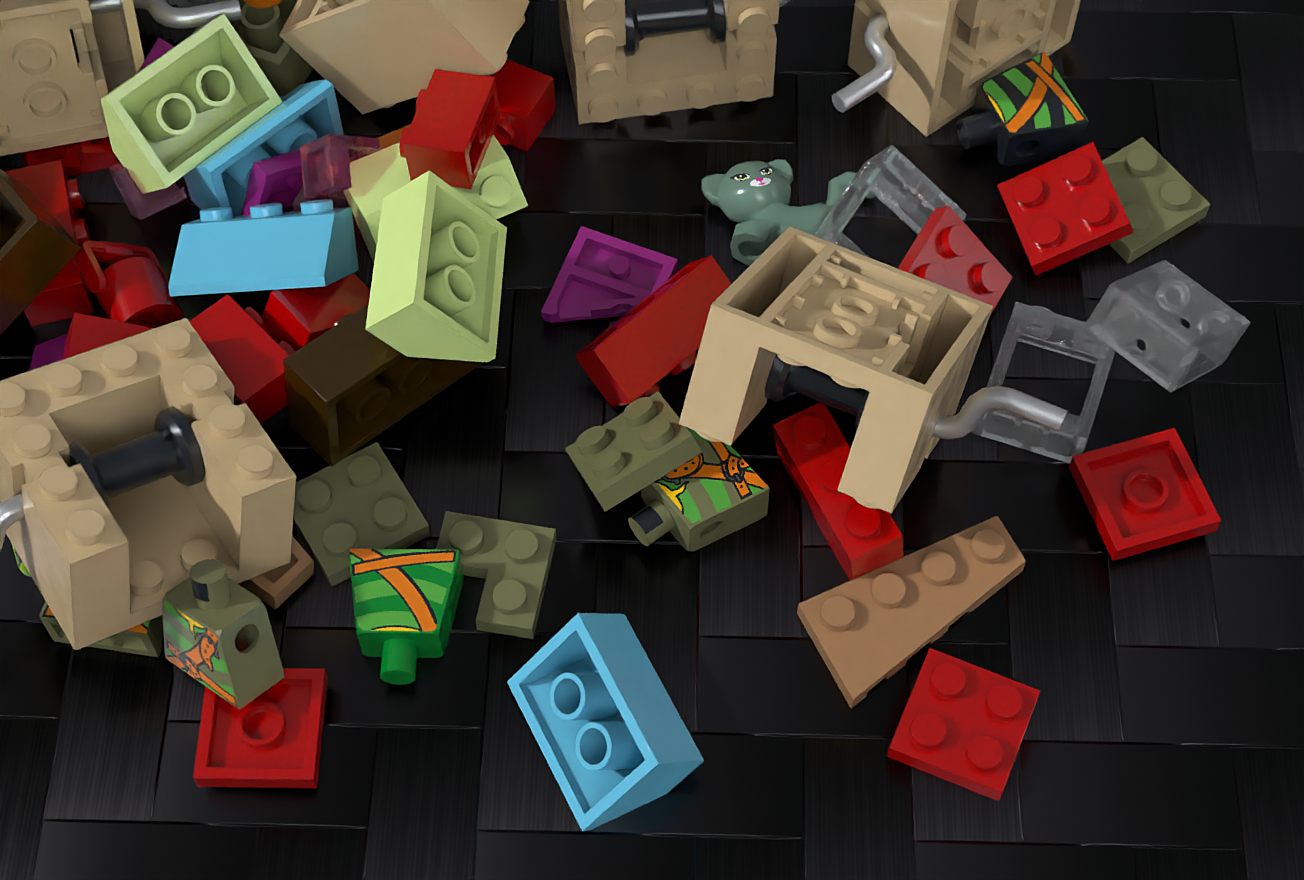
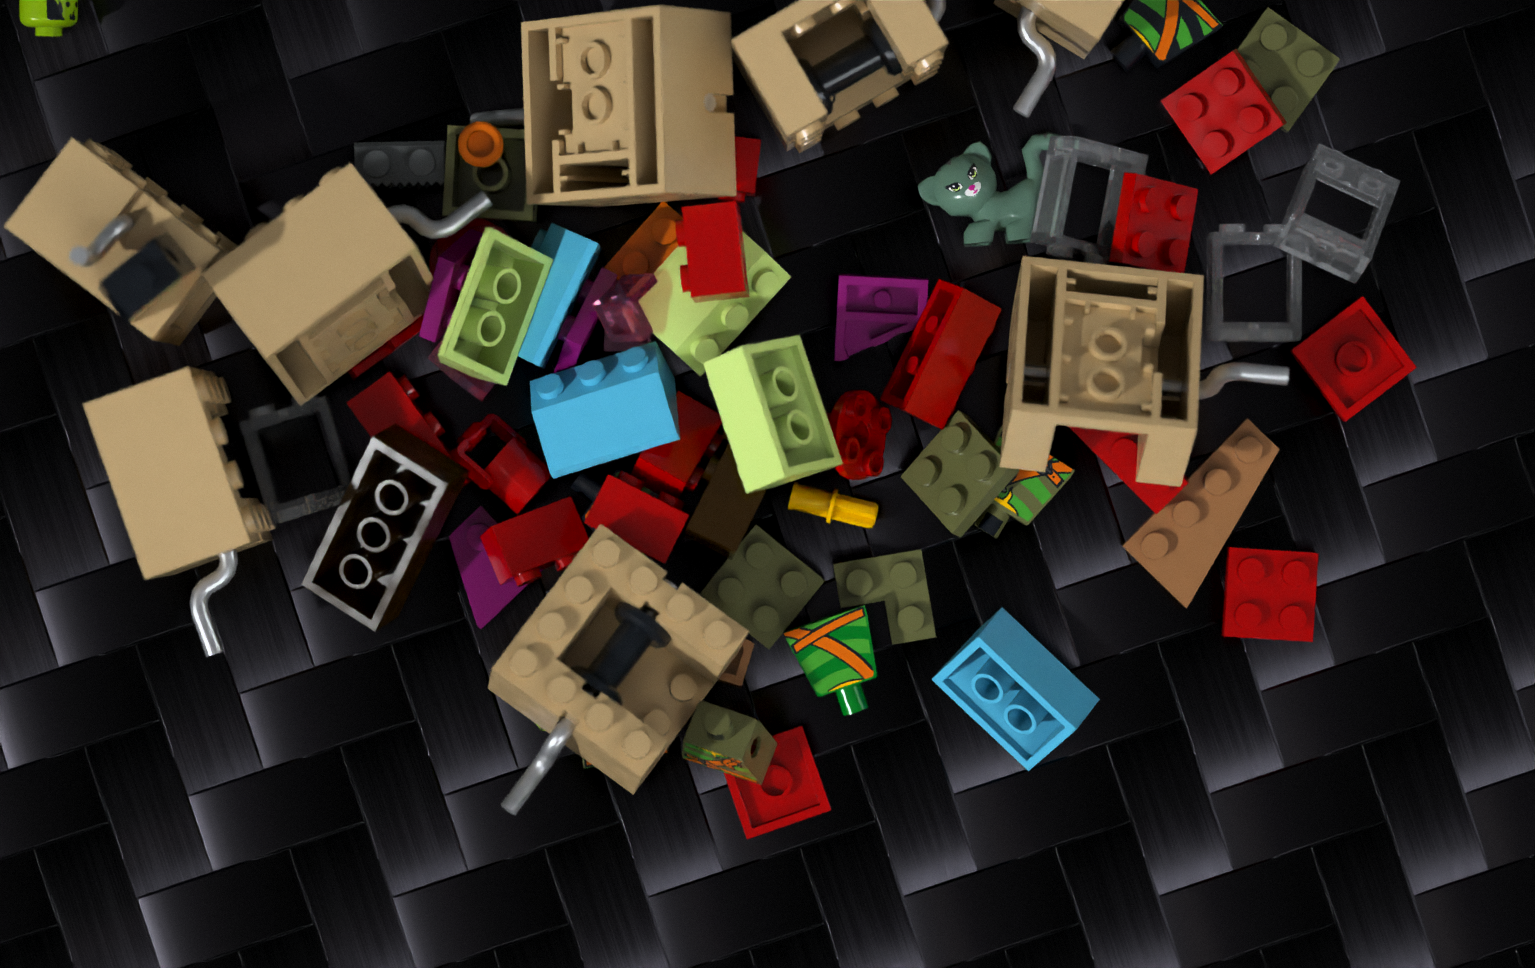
camera: 20 degrees left, 30 degrees up
none -> yellow axle [788,482,878,529]
none -> red plate [826,390,892,480]

